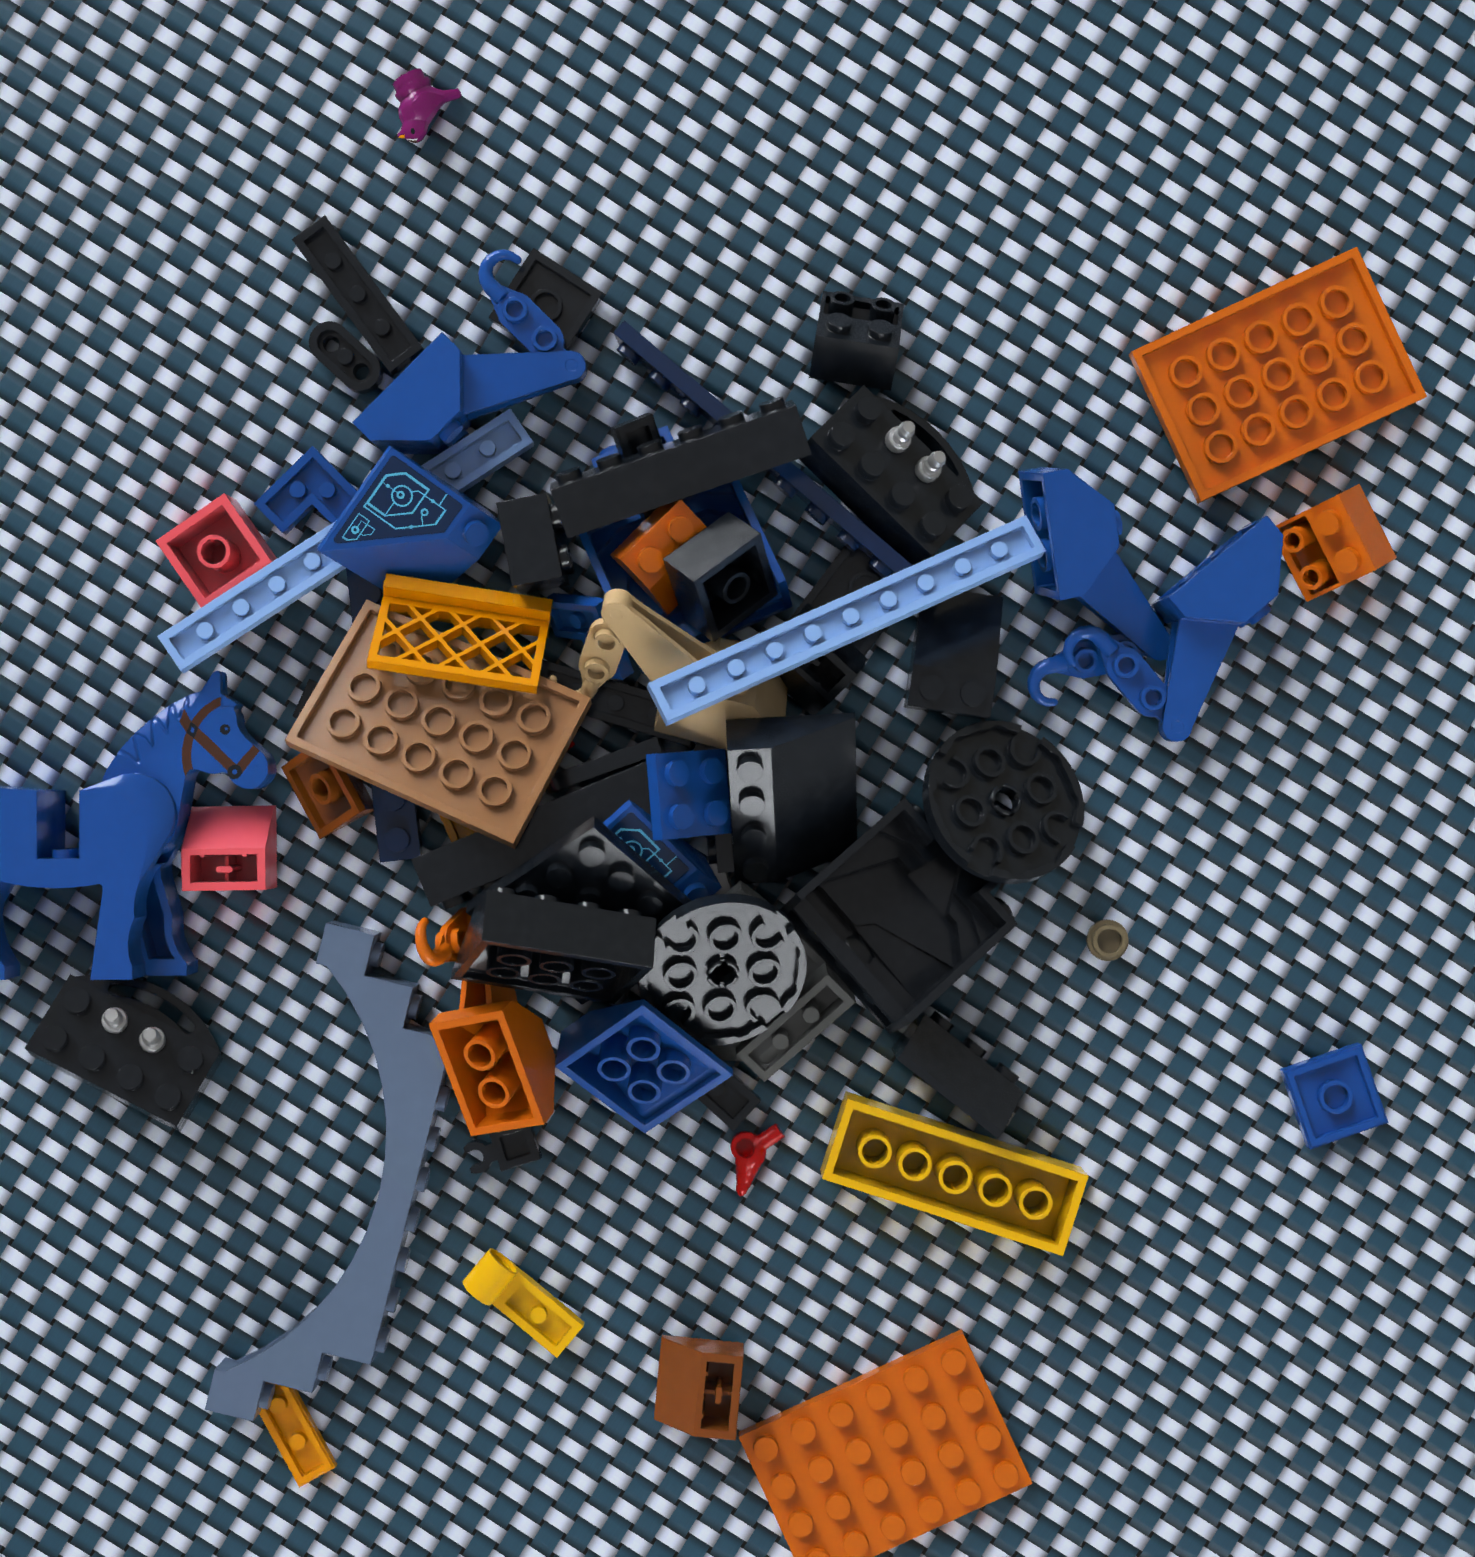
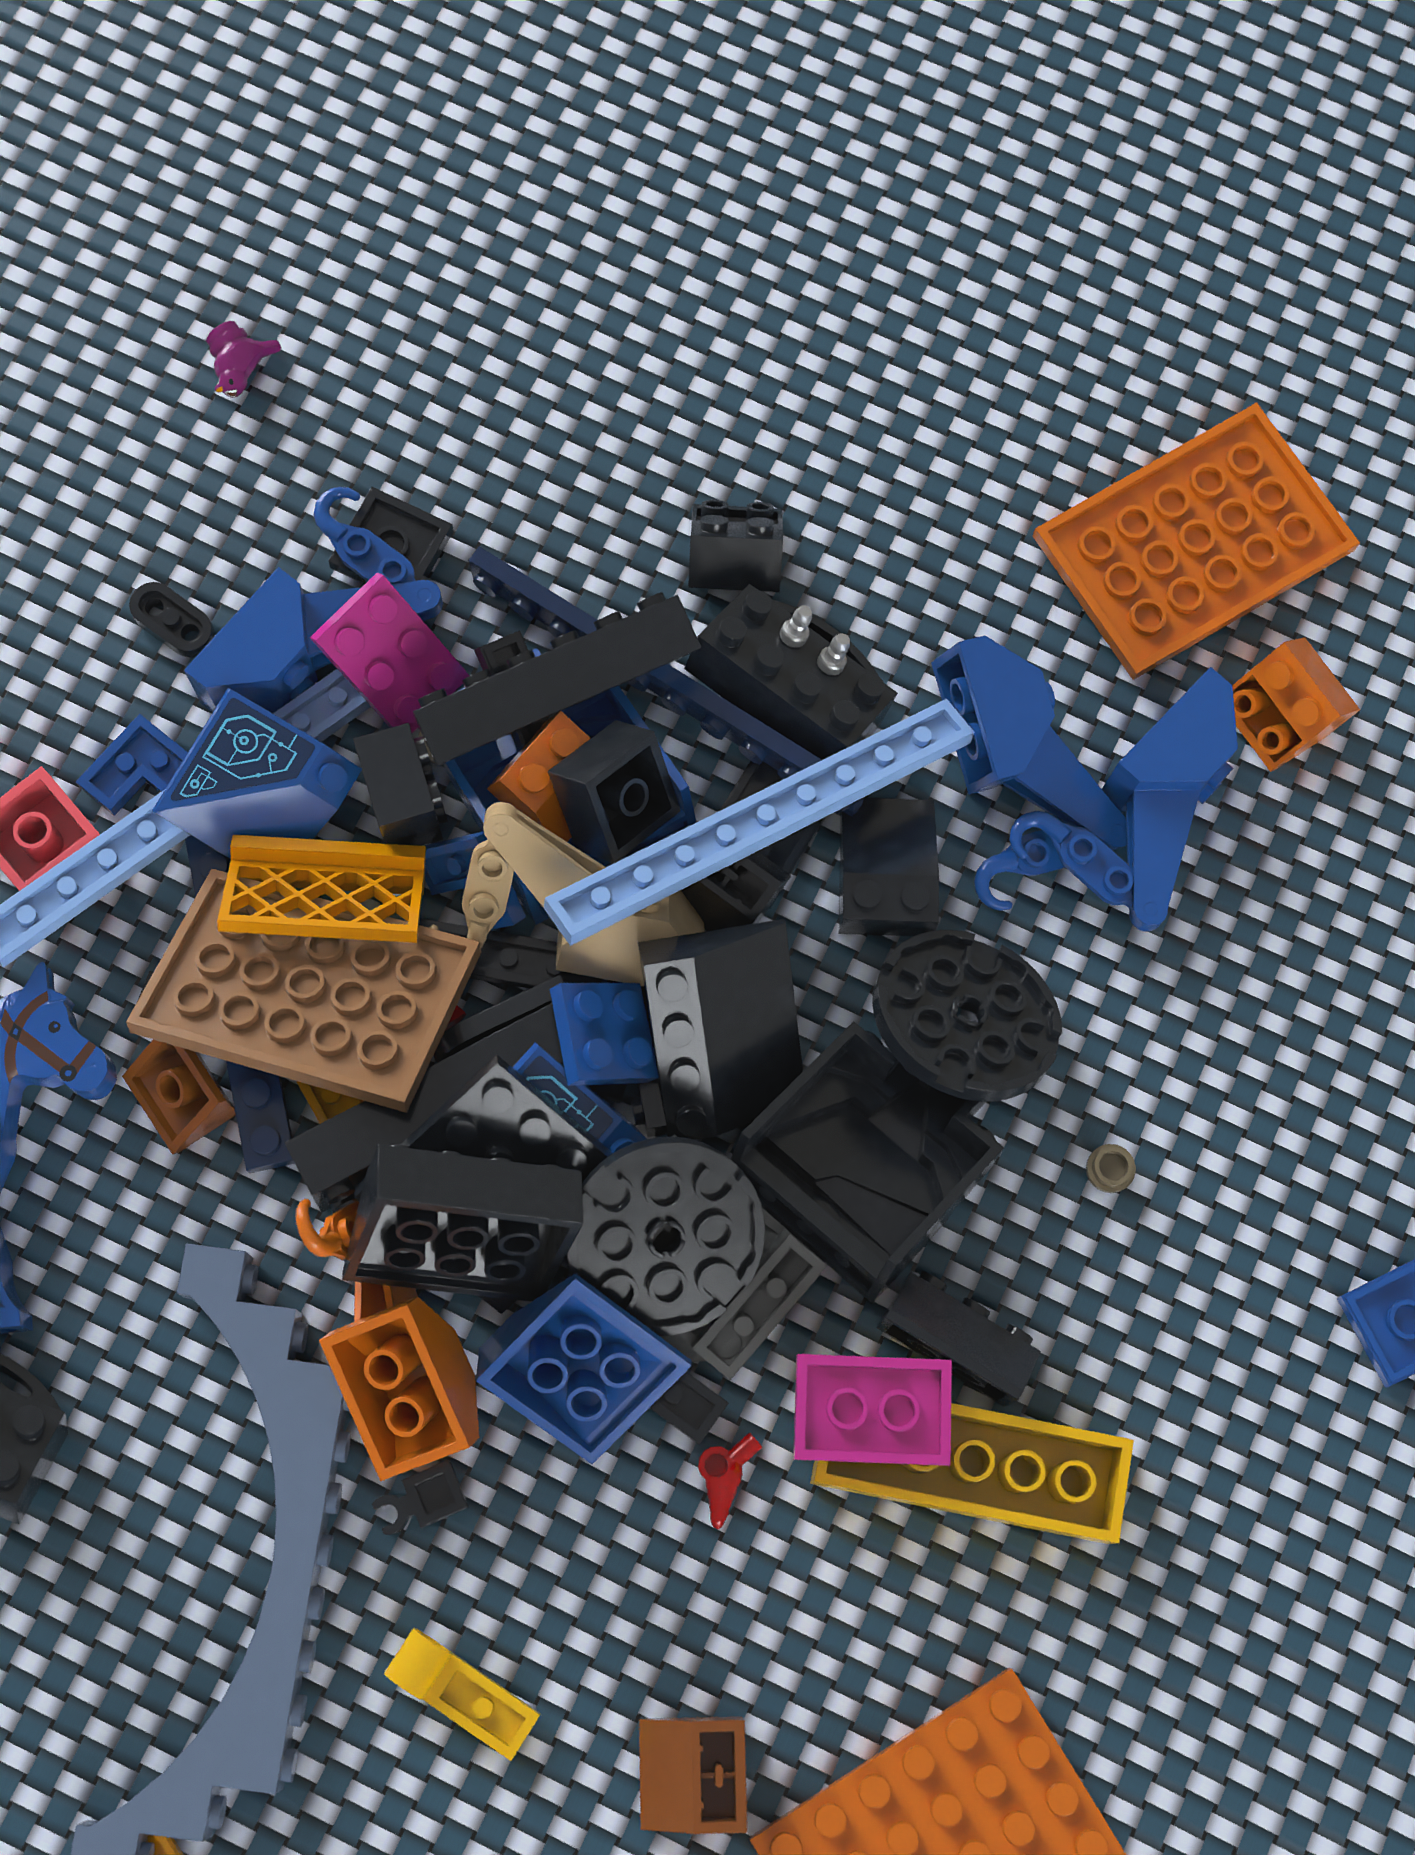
camera: 10 degrees left, 15 degrees down
coral slope [181,805,277,891] -> none
black plate [292,215,424,376] -> none
none -> dark pink plate [310,573,470,733]
none -> dark pink plate [793,1354,952,1466]

